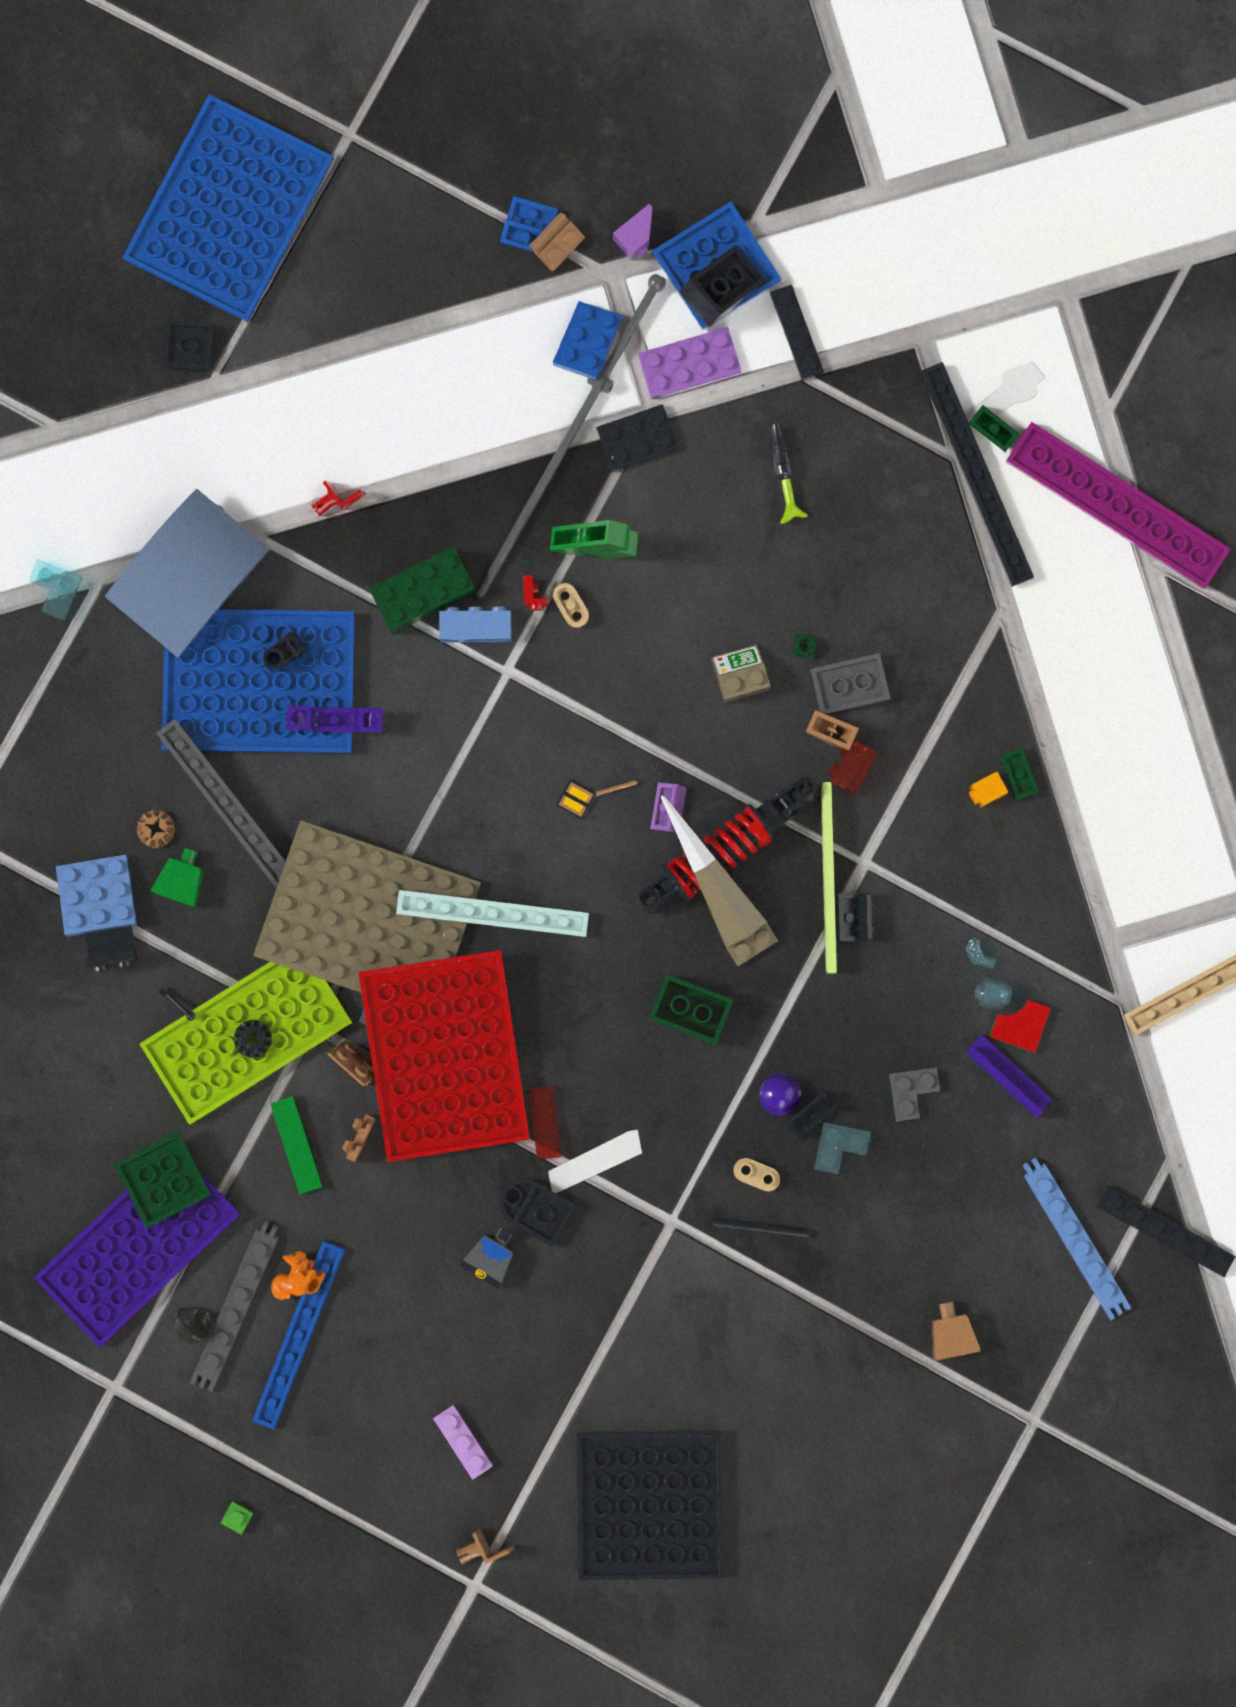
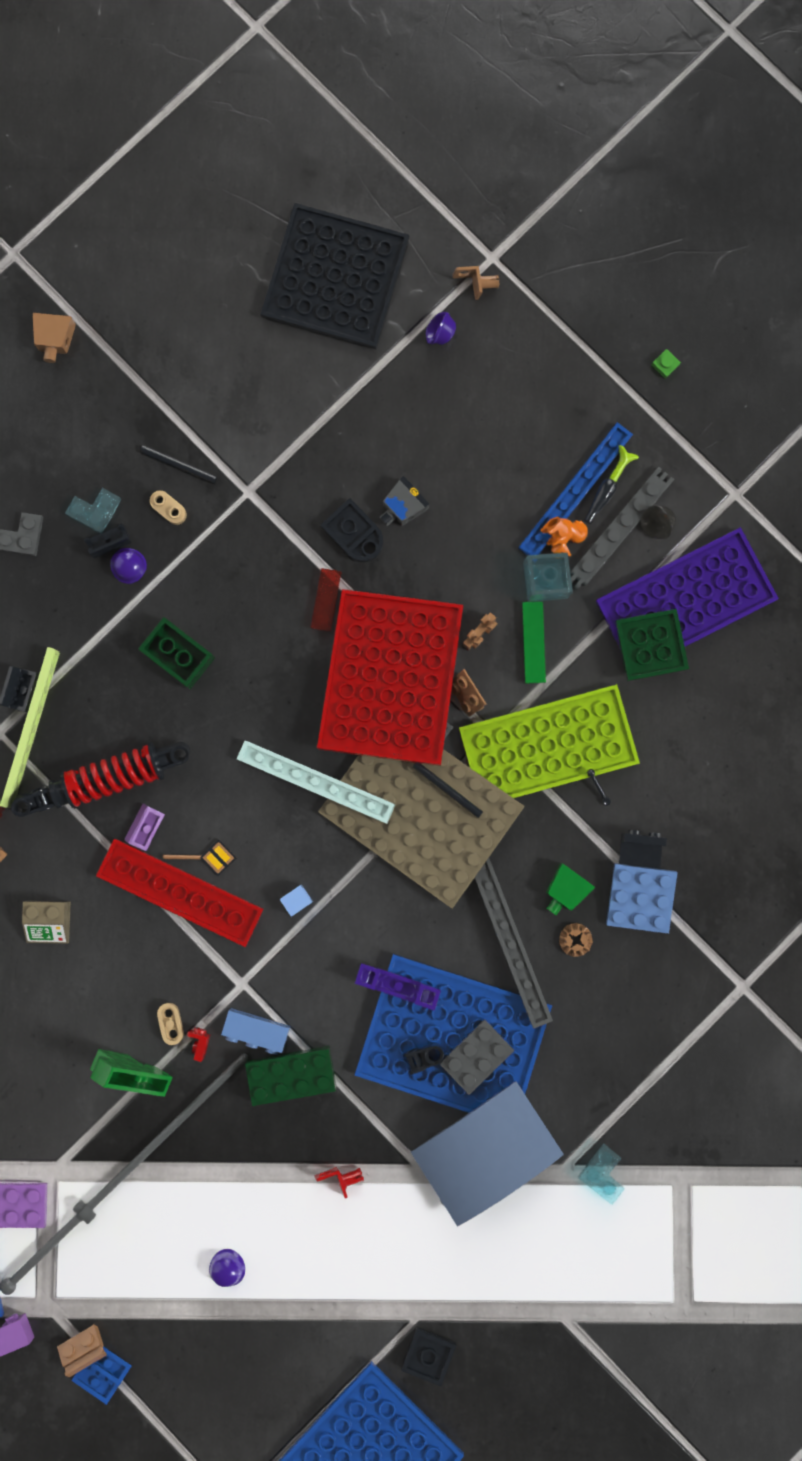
camera: 165 degrees left, 0 degrees up
black gear [233,1019,272,1058] -> none
lavender plate [433,1405,493,1480] -> none
white sticker [548,1130,642,1193] -> none
blue plate [552,301,623,380] -> none
black plate [596,404,678,472] -> none
dark tan plate [661,796,778,966] -> none
none -> red plate [96,838,264,947]
none -> dark purple helmet [209,1249,246,1287]
none -> light blue panel [280,885,313,916]
none -> black bar [413,763,483,818]
none -> dark purple helmet [426,312,456,345]
none -> dark grey plate [440,1019,515,1095]
none -> clear light blue brick [523,552,573,602]
none -> black piece [584,445,639,524]

